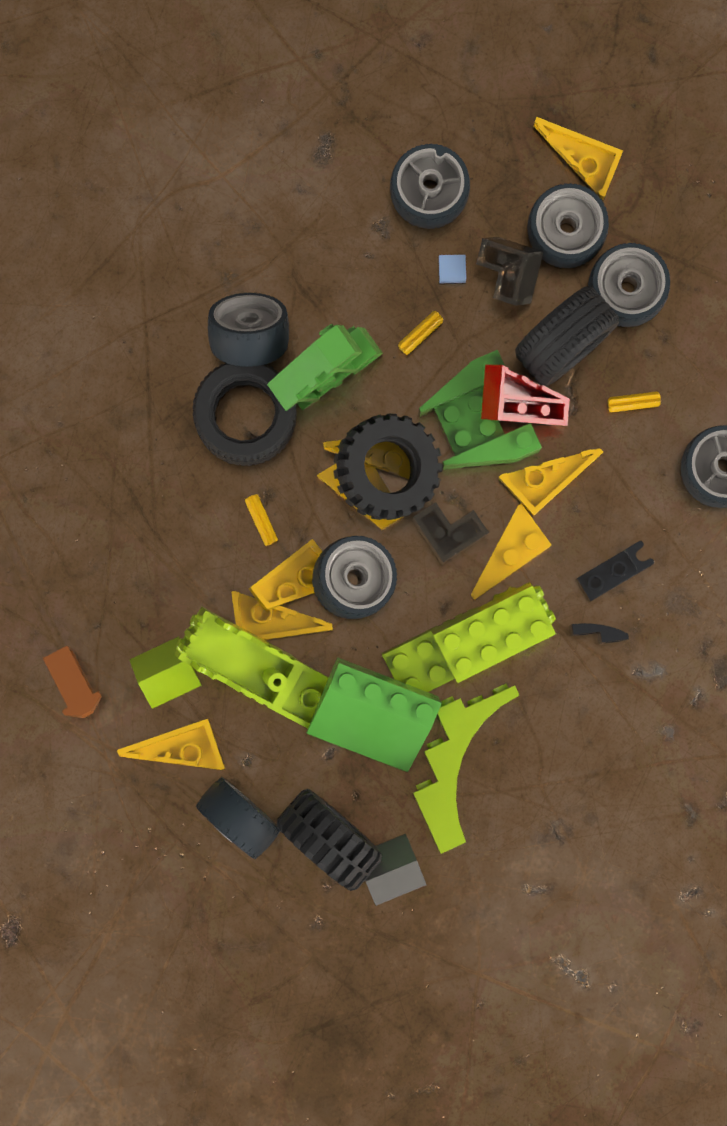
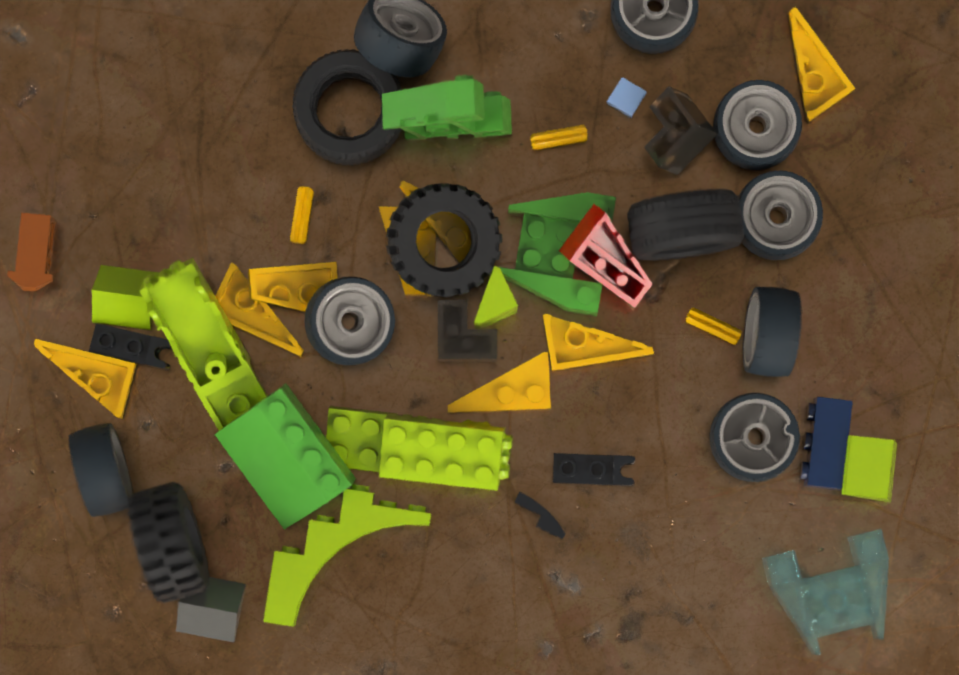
camera: 35 degrees right, 0 degrees up
none -> black plate [89,323,172,371]
none -> lime slope [474,266,518,330]
none -> black wheel [743,287,802,377]

